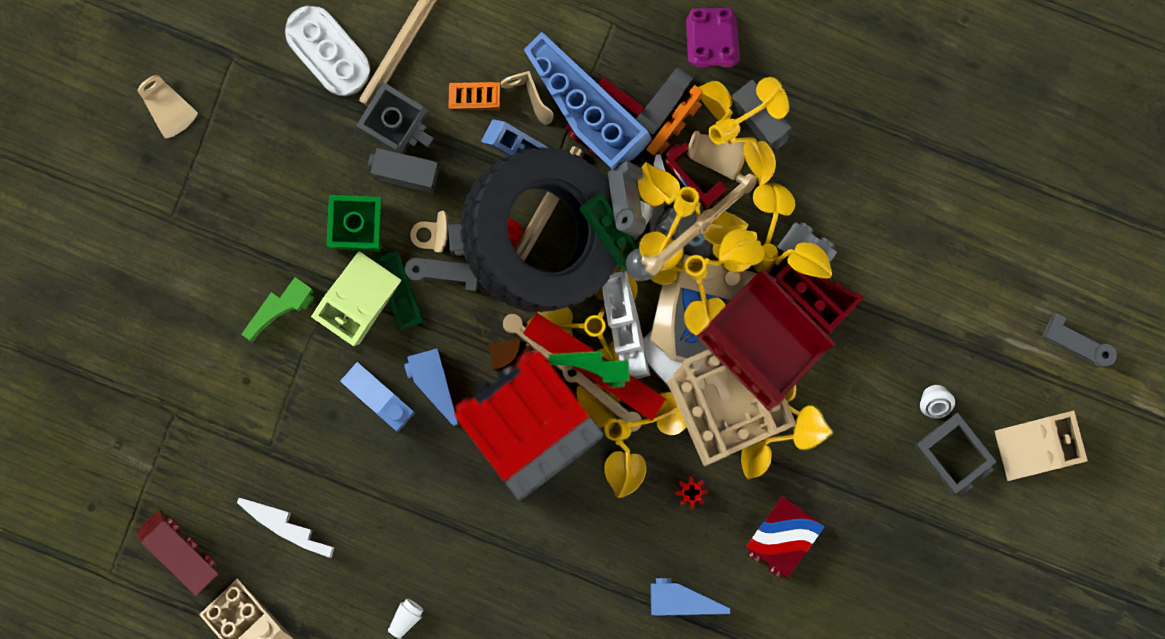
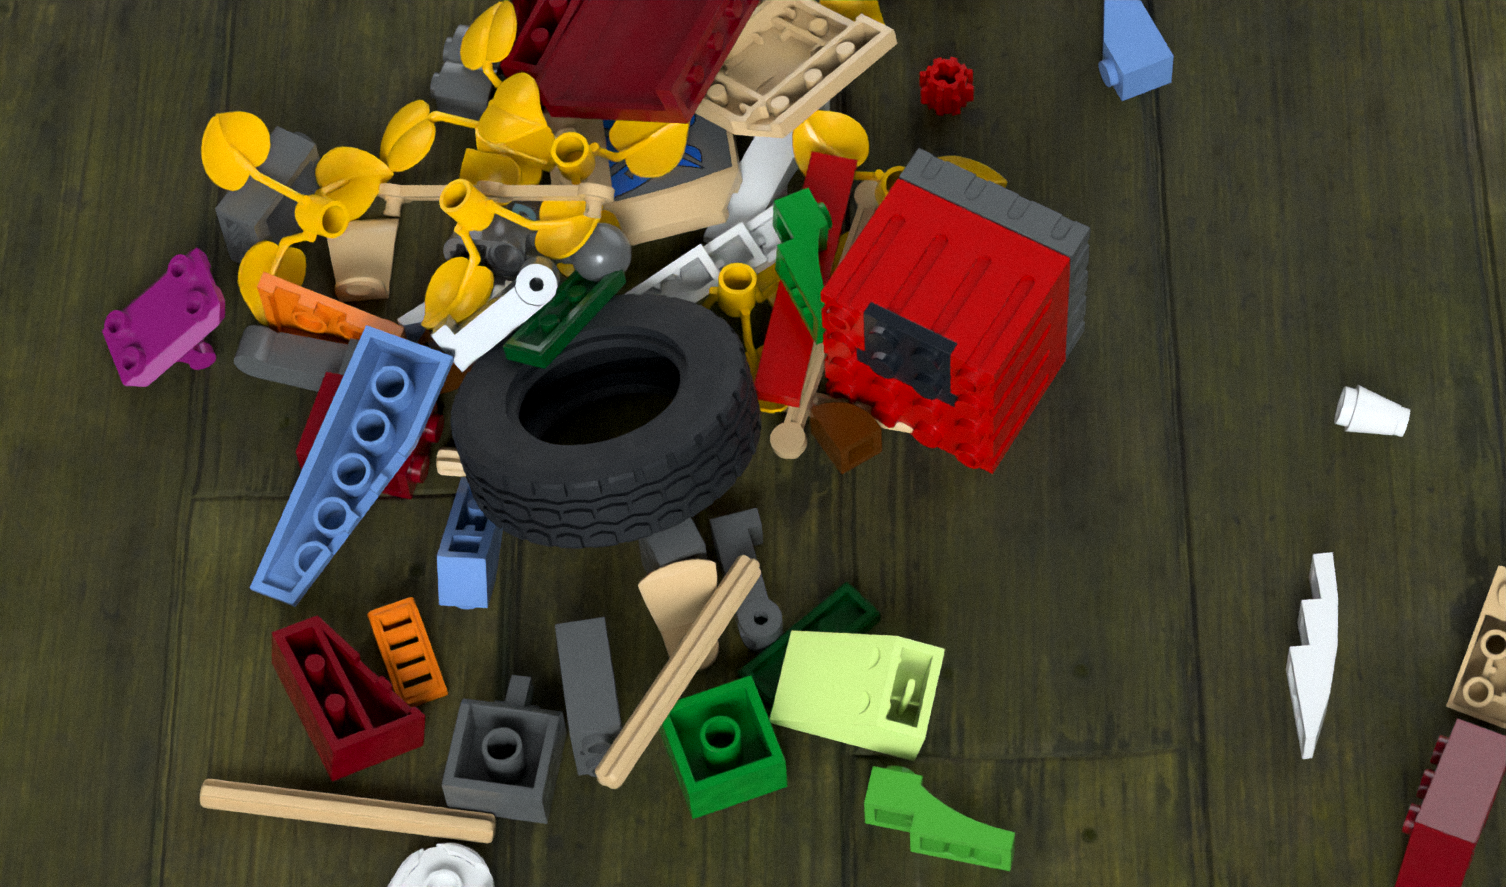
camera: 105 degrees left, 25 degrees down
slope [340,362,415,432] -> none
medium blue slope [404,349,459,426] -> none
tan piece [500,71,553,125] -> none
dark red panel [664,142,727,211] -> none
none -> dark red wedge [272,615,425,781]
none -> tan axle [595,555,761,789]

